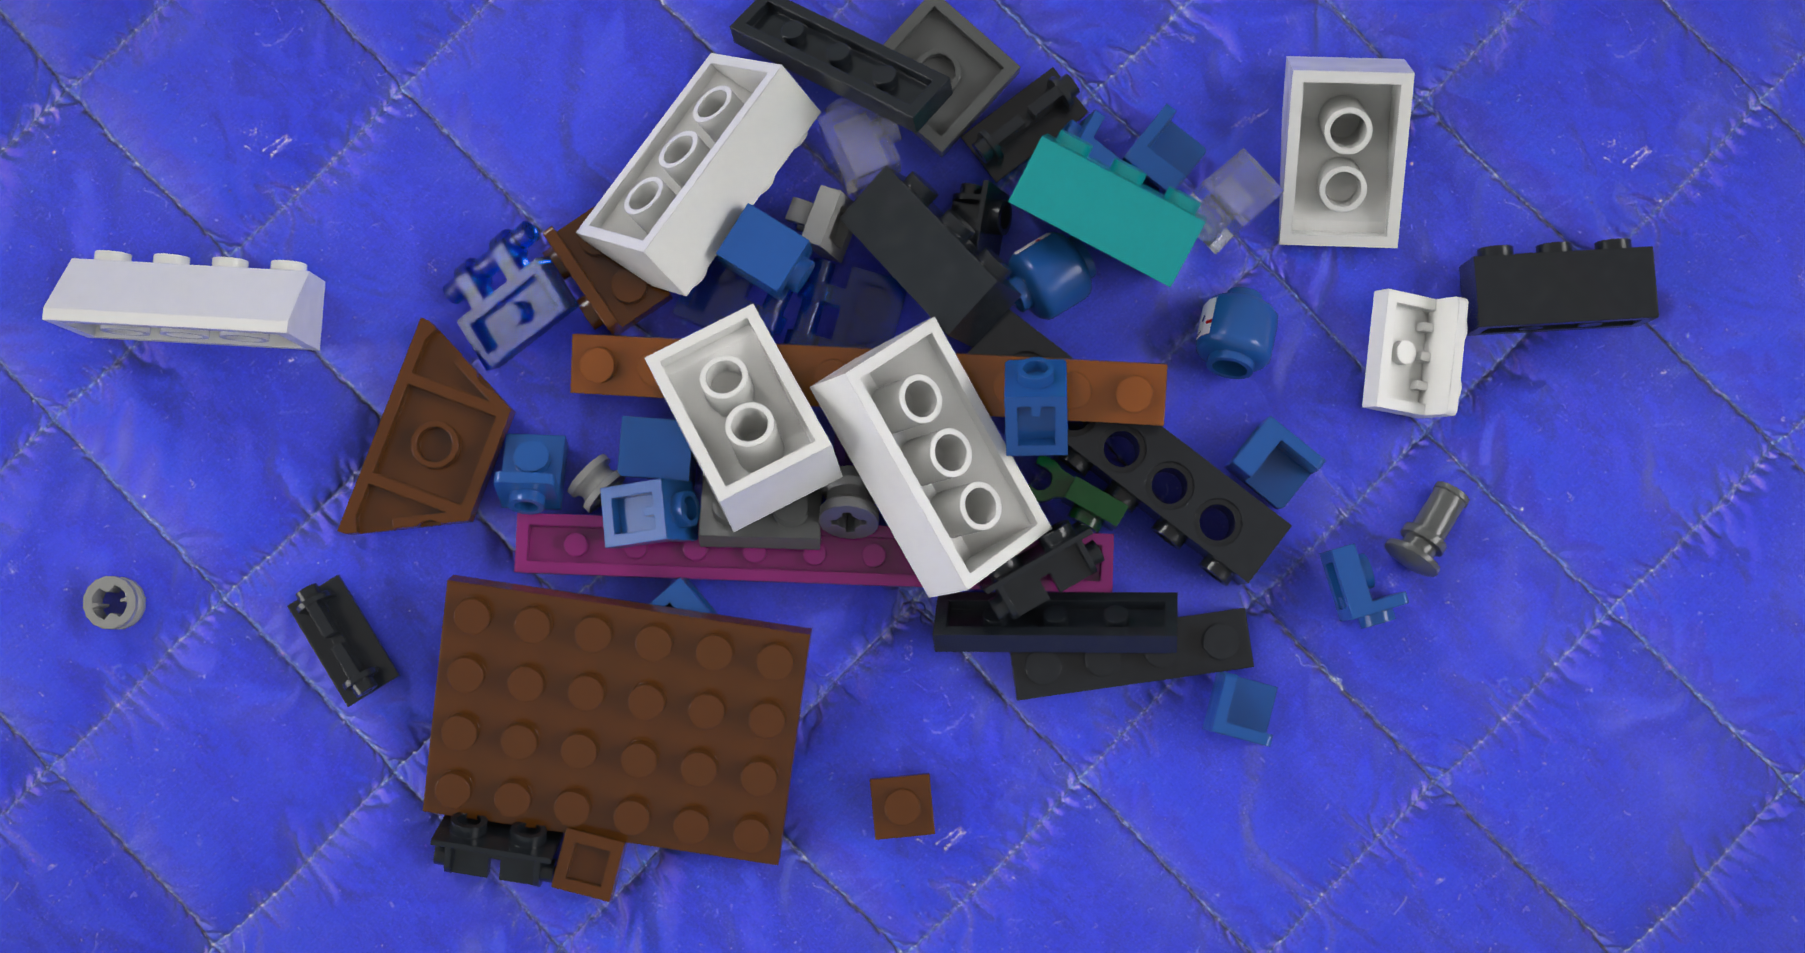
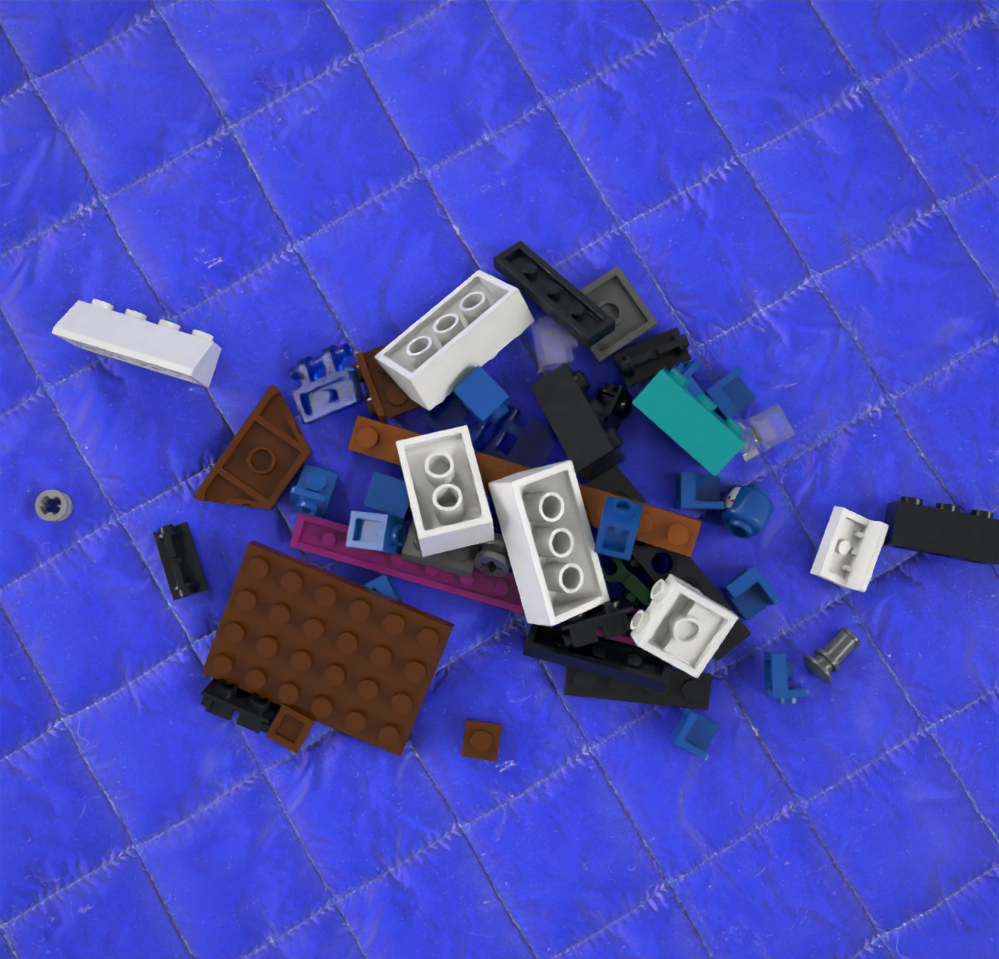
camera: 15 degrees right, 0 degrees up
light grey bush [567,454,626,513] -> none
light grey tile [785,185,853,263] -> none
blue head [1008,232,1096,320] -> none
white slope [1278,56,1415,248] -> none
none -> white plate [630,574,738,679]
none -> blue panel [676,472,724,511]

